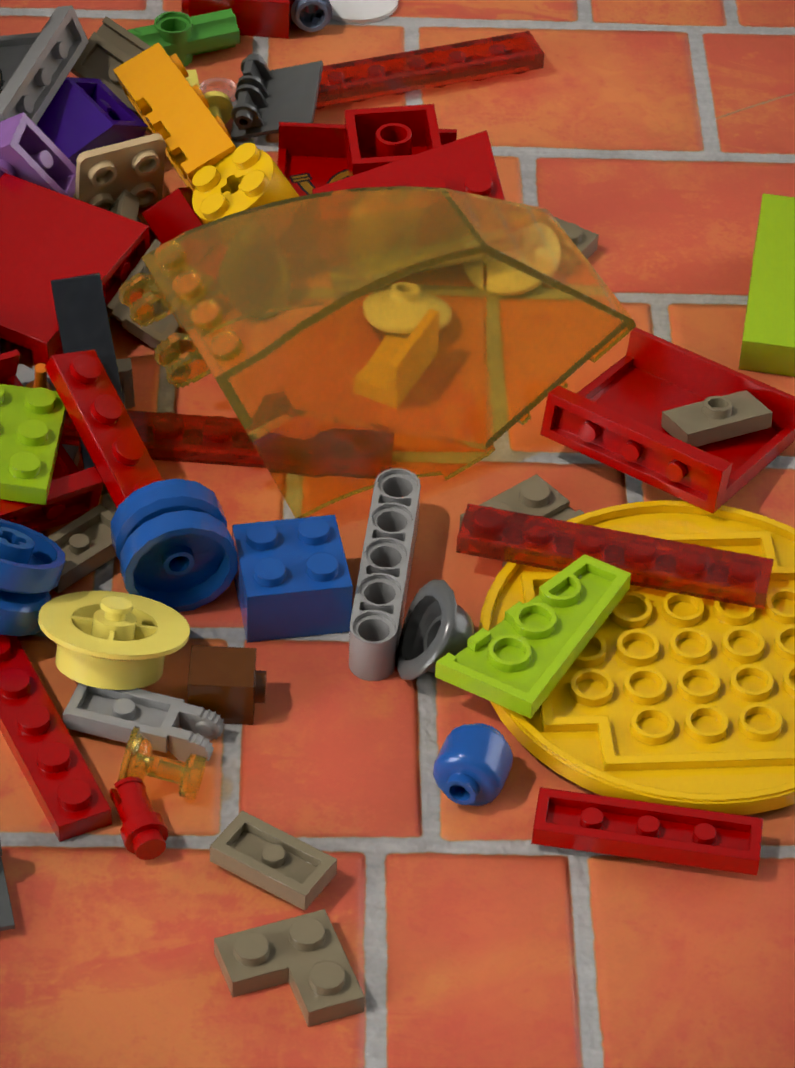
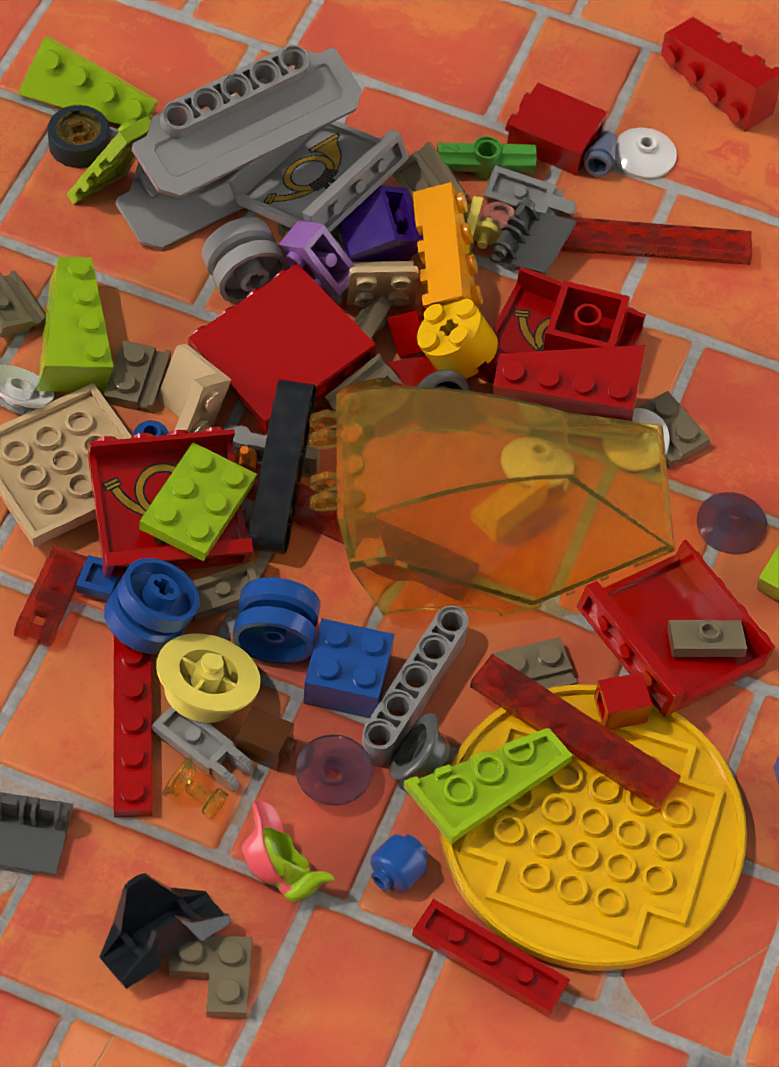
camera: 20 degrees right, 15 degrees up
red plate [44,349,163,508] -> none
red animal [110,777,168,860] -> none
dark tan plate [210,811,337,911] -> none
none -> black piece [99,873,231,989]
none -> hair [242,801,334,902]
none -> dish [296,735,372,806]
none -> light grey hinge [483,166,577,220]
none -> red panel [594,673,652,731]
none -> dish [696,492,767,554]

